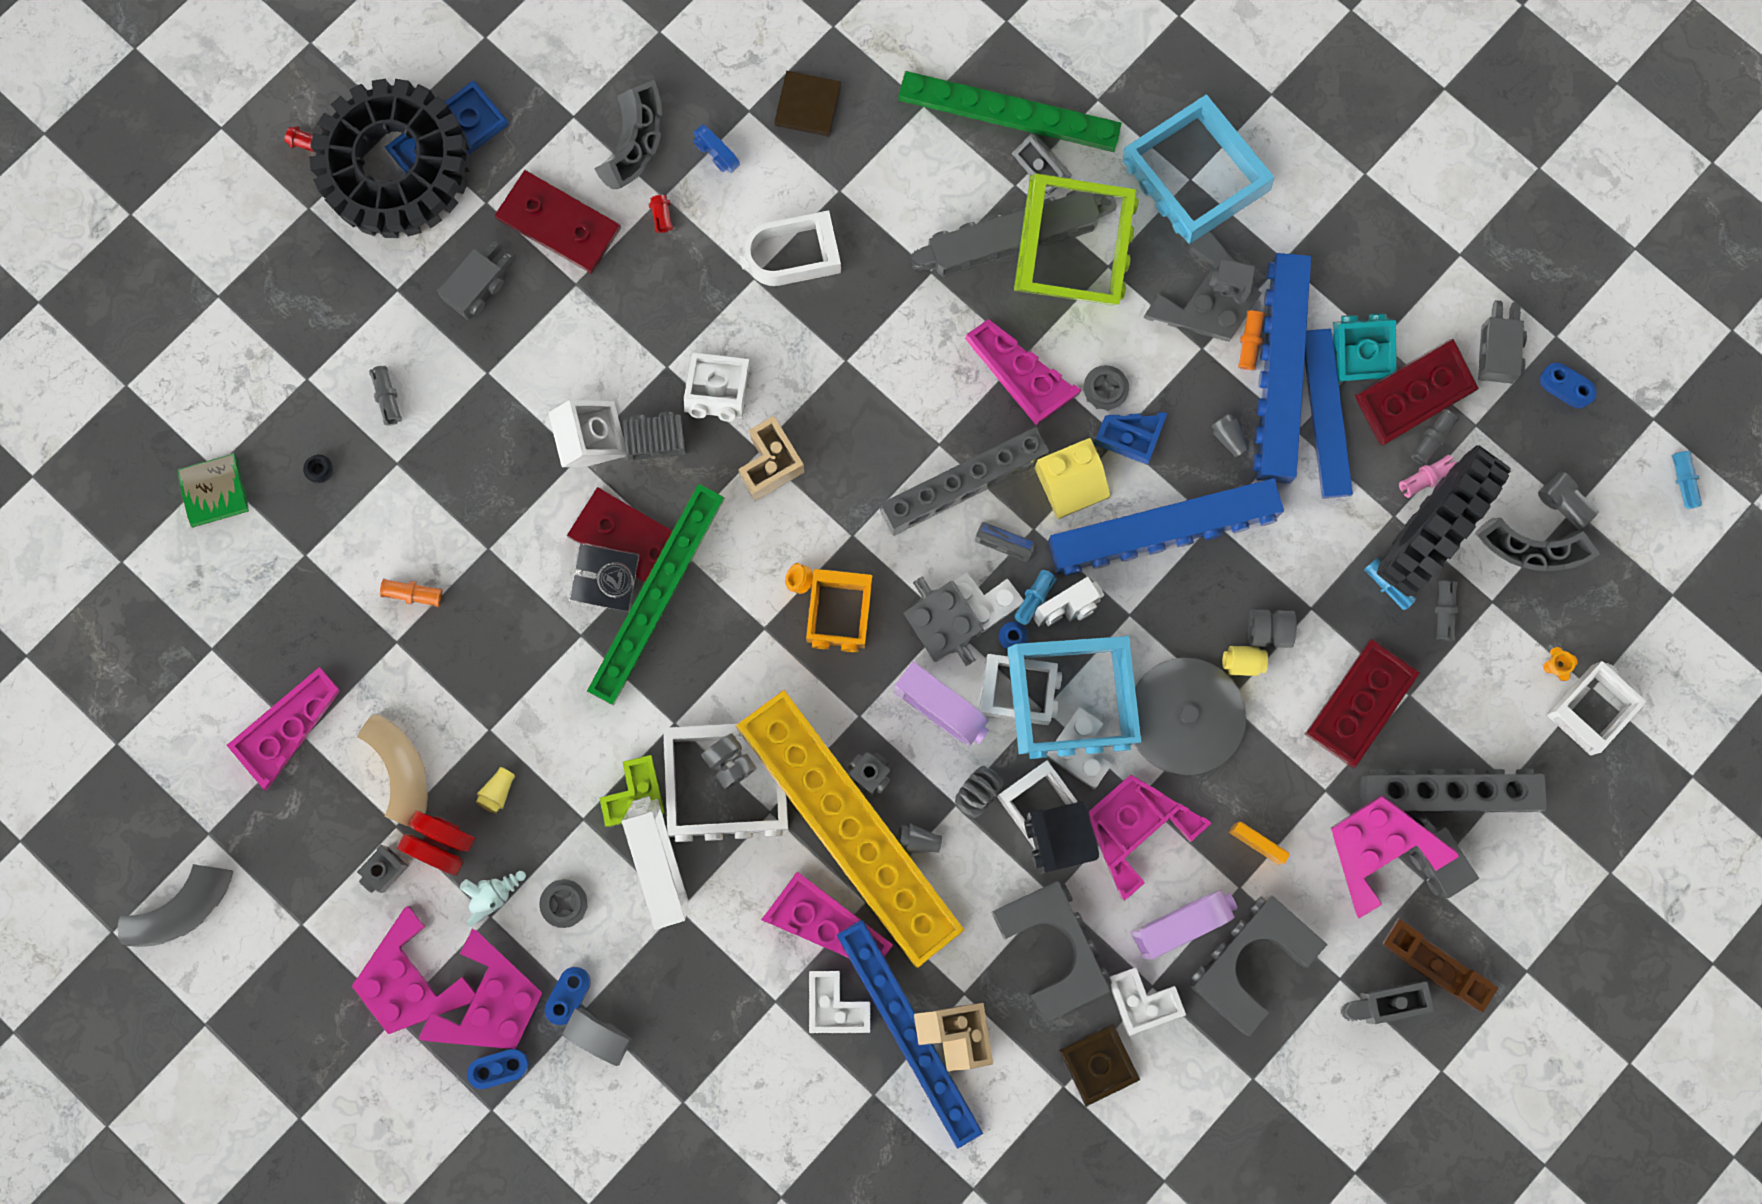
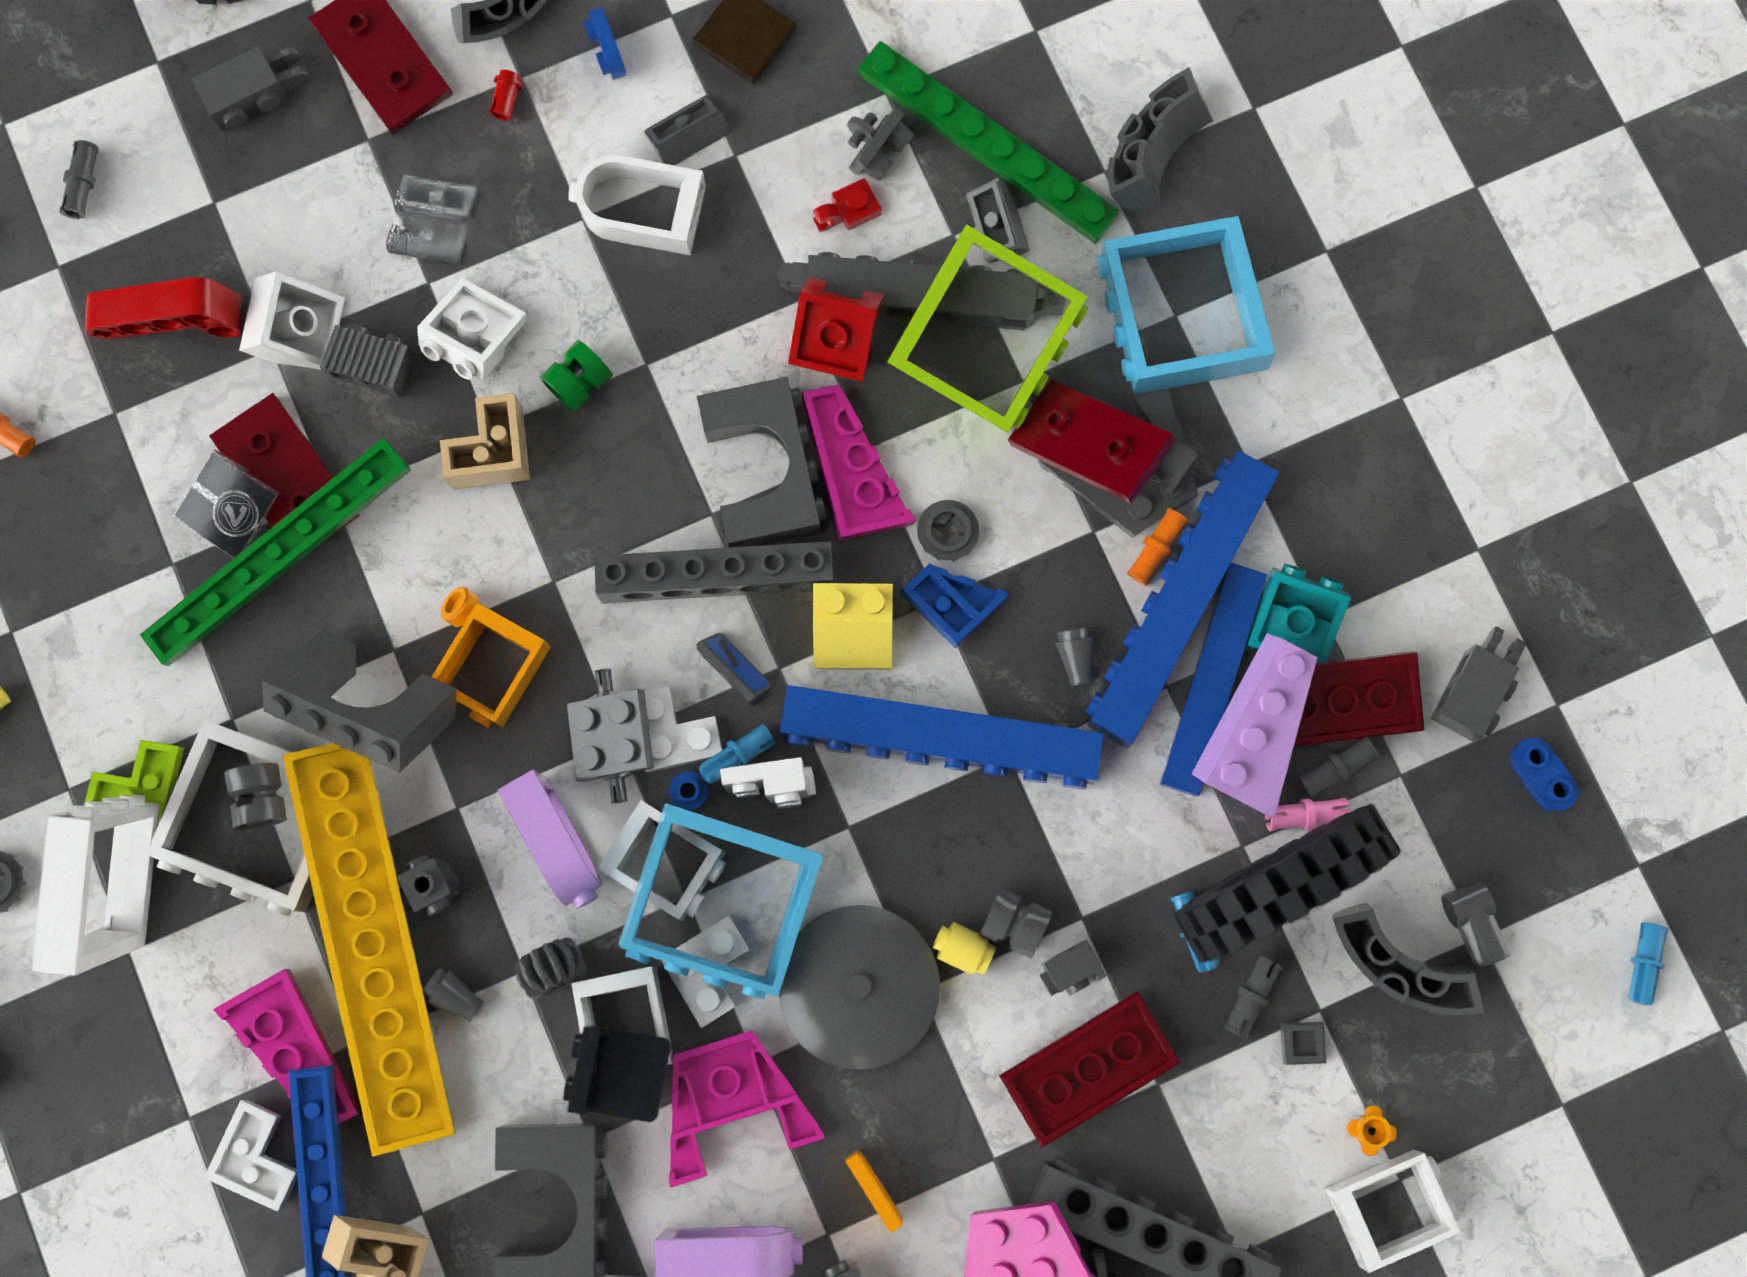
camera: 30 degrees right, 0 degrees up
none -> red beam [85,277,242,339]
none -> dark grey arch [262,630,457,773]
none -> clear slope [385,175,478,265]
none -> green wheel [539,340,613,413]
none -> dark grey slope [644,95,730,165]
none -> dark grey arch [697,376,827,548]
none -> red panel [788,277,884,382]
none -> red plate [813,178,882,232]
none -> dark grey hips [847,107,914,181]
none -> dark red plate [1007,379,1176,504]
none -> dark grey brick [1039,940,1106,996]
none -> dark grey brick [1108,67,1213,211]
none -> lavender wedge [1192,633,1317,819]
none -> dark grey tile [1280,1022,1327,1065]

